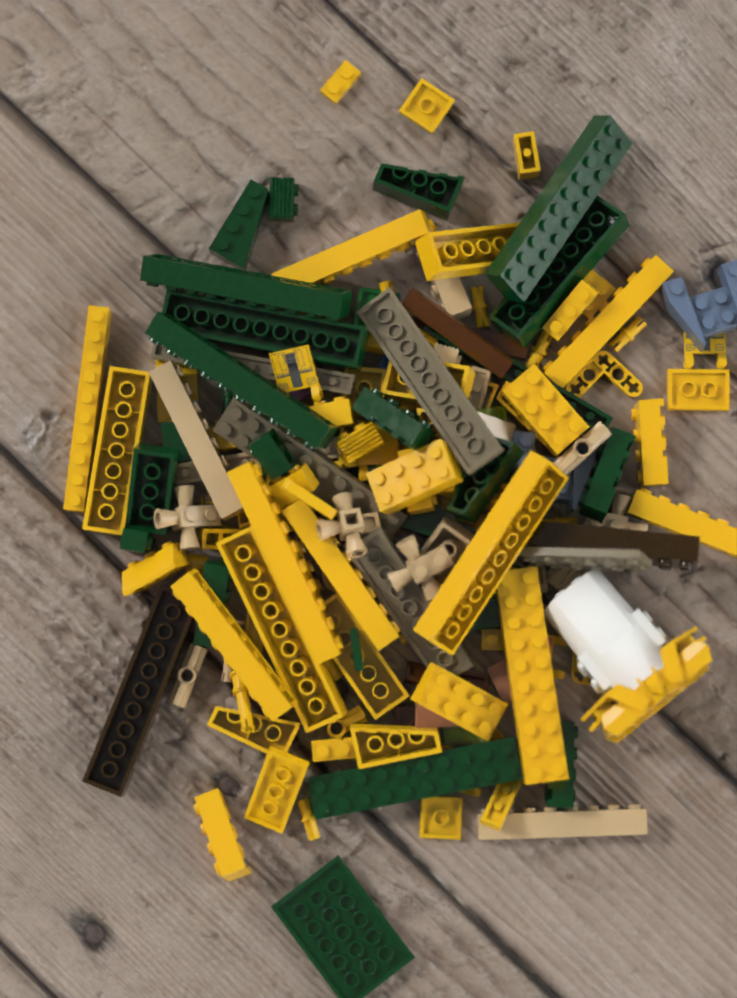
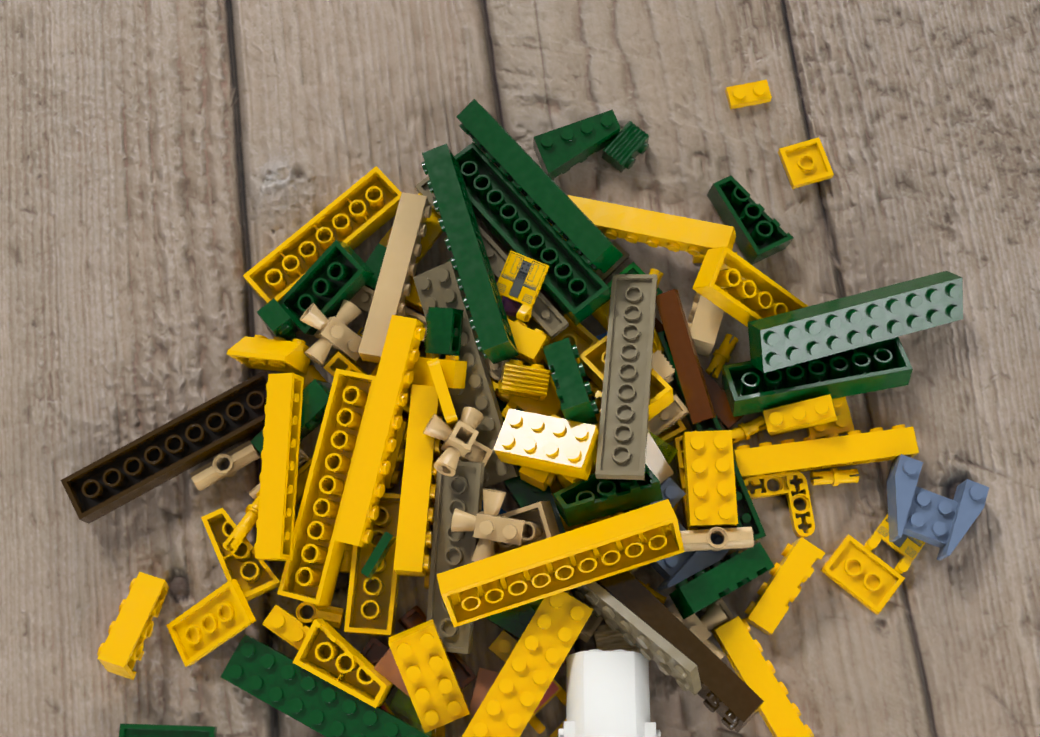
camera: 35 degrees right, 10 degrees down
yellow brick [63,305,112,513] -> none
yellow axle [297,798,320,841] -> none
yellow brick [512,131,541,180] -> none

